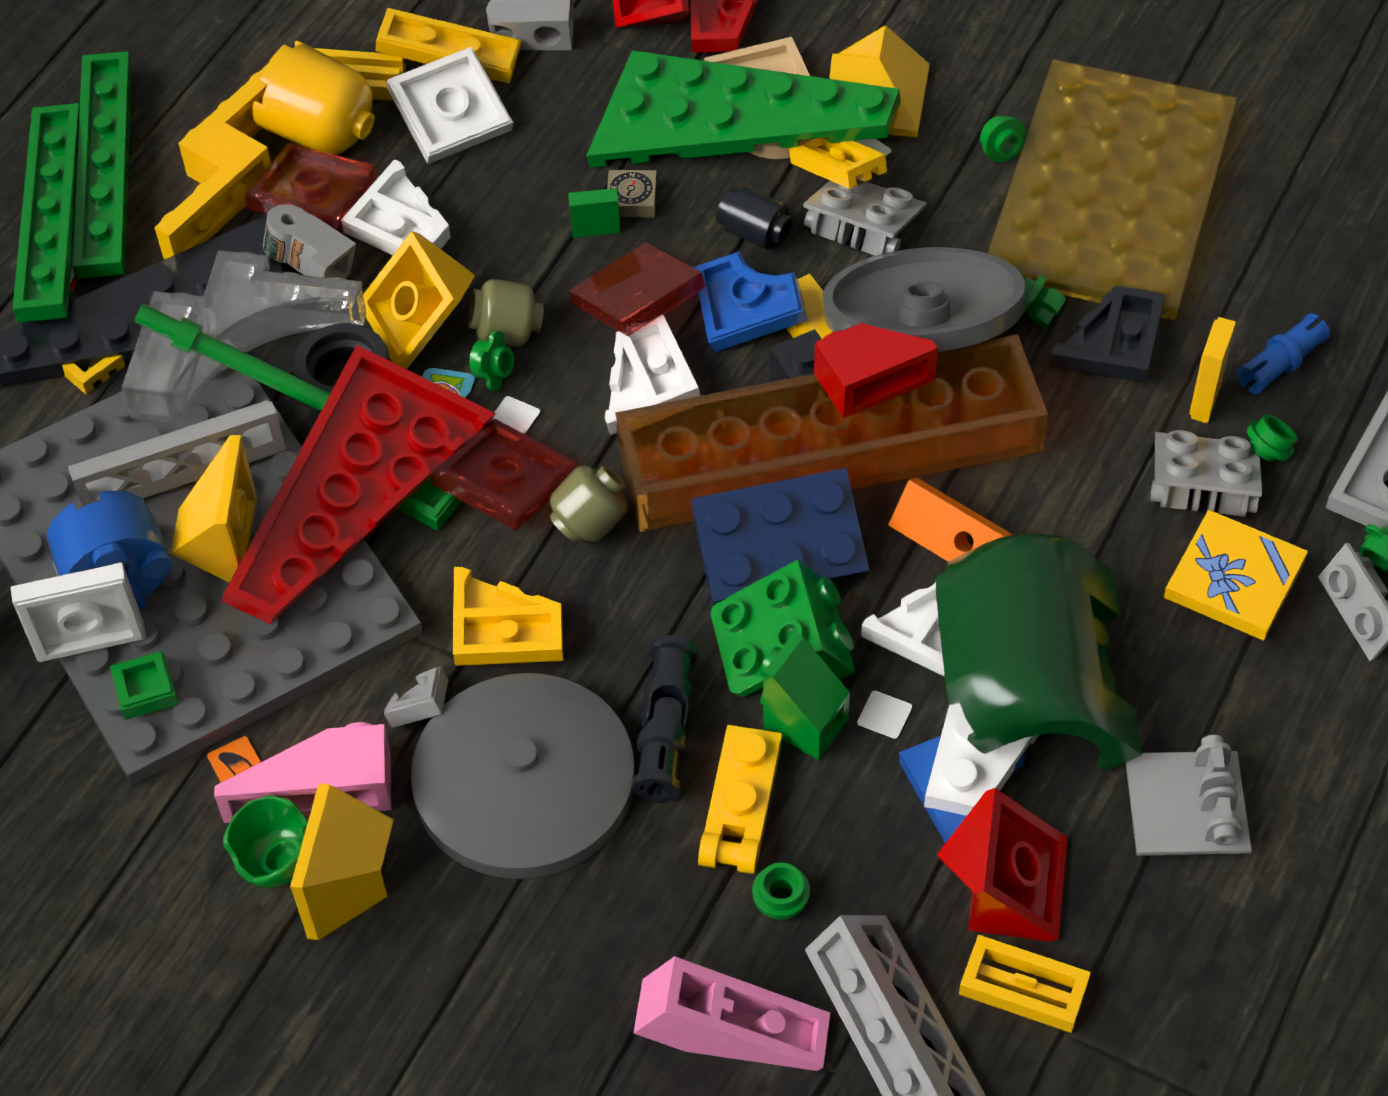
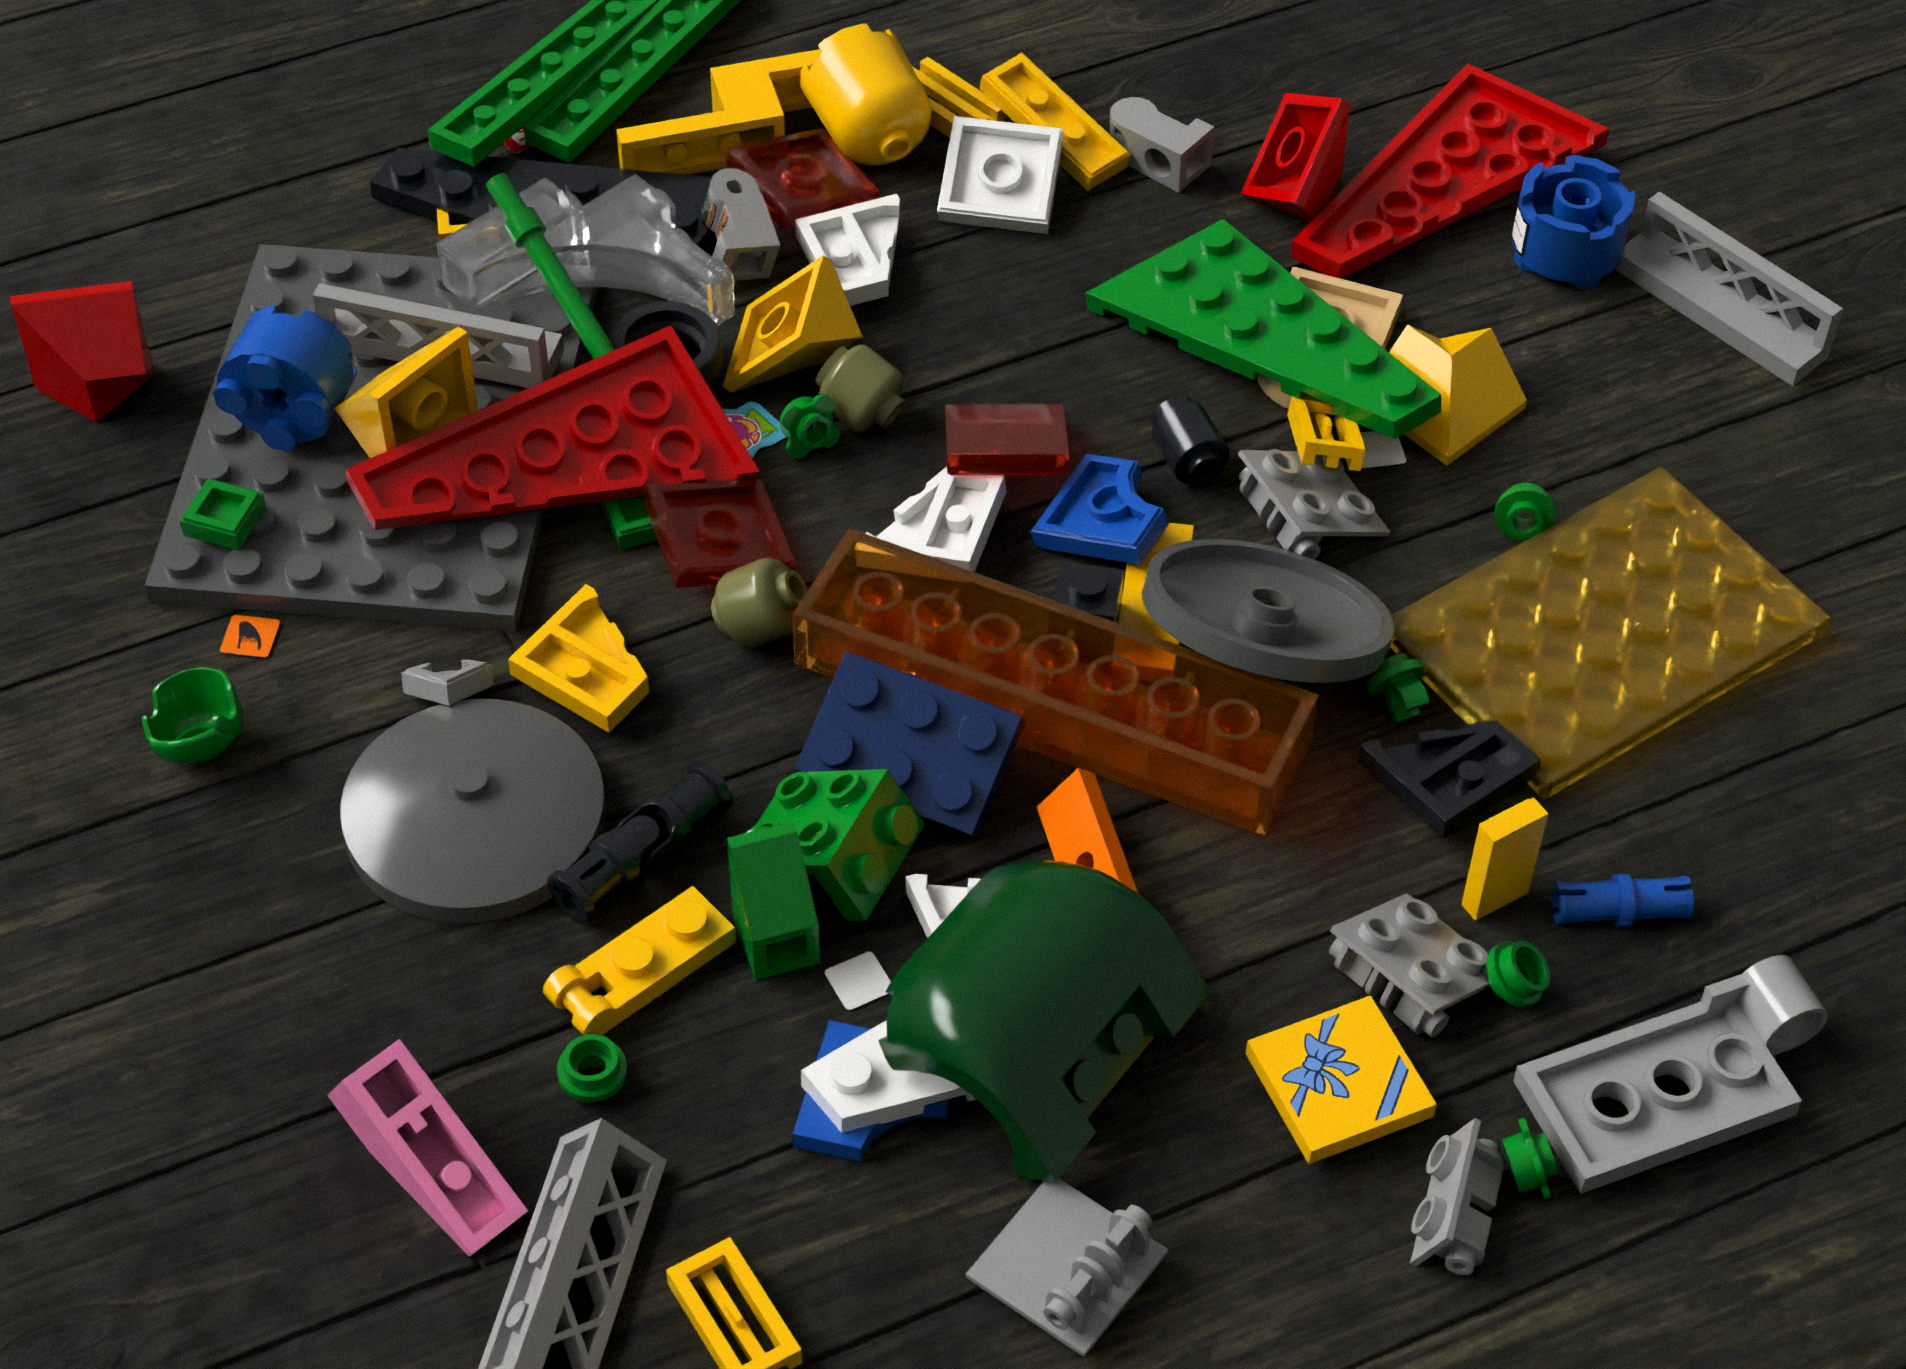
camera: 35 degrees right, 5 degrees down
white tile [11,563,146,662] -> none
bright pink slope [214,722,391,823] -> none
yellow slope [290,783,393,940] -> none
white sticker [489,396,540,438] -> none
green tile [568,188,621,238] -> none
dark tan tile [607,170,657,218] -> none
red slope [814,323,938,419] -> none
red slope [937,788,1068,942] -> none

